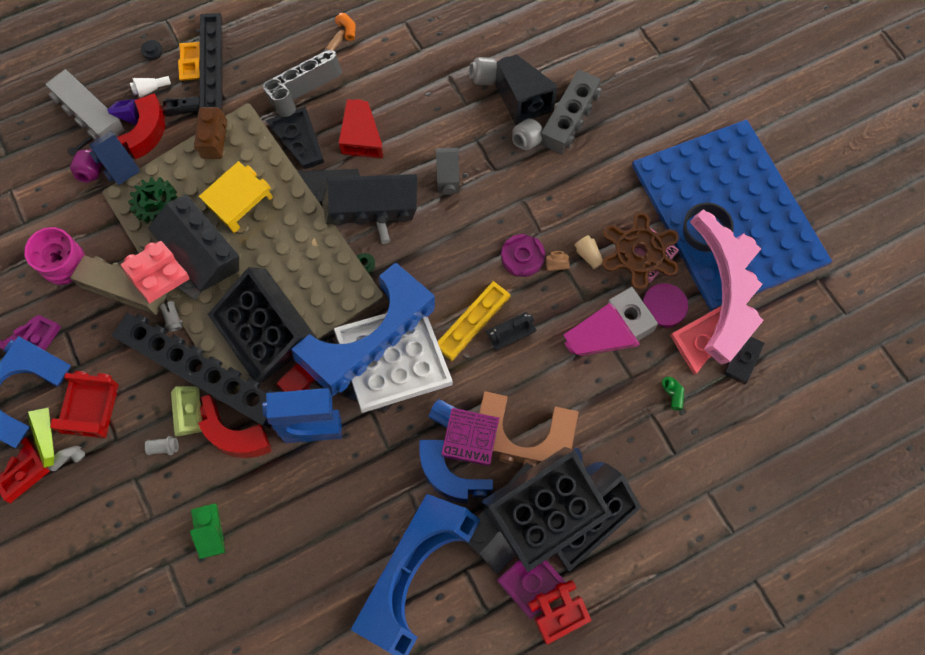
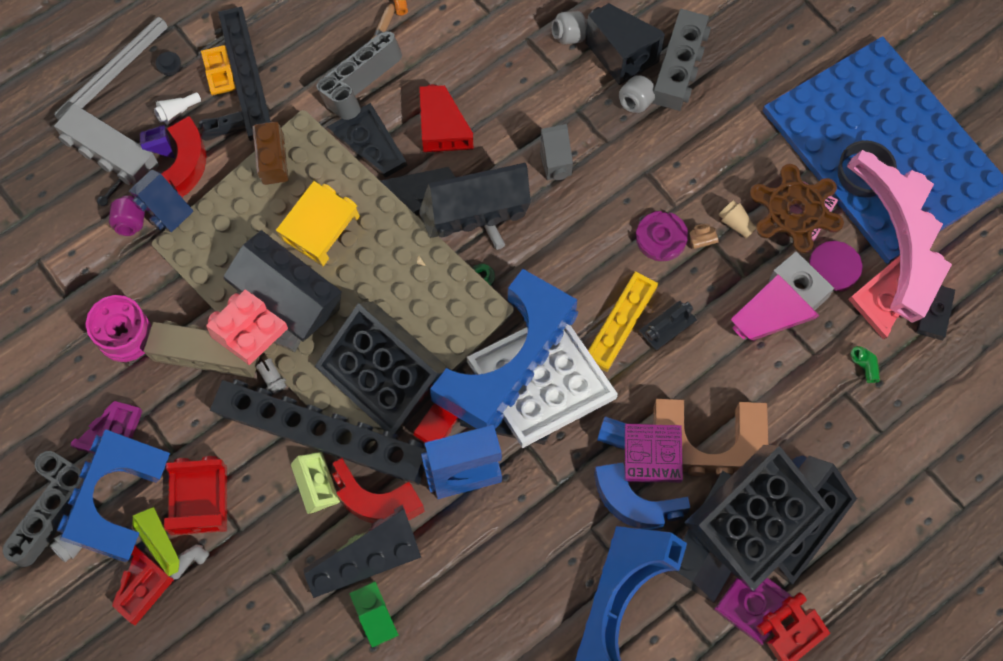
camera: 10 degrees left, 0 degrees up
dark green gear [128,177,178,224] -> none
light grey pin [145,436,179,455] -> none
none -> light grey axle [54,17,168,120]
none -> black wing [303,504,421,598]

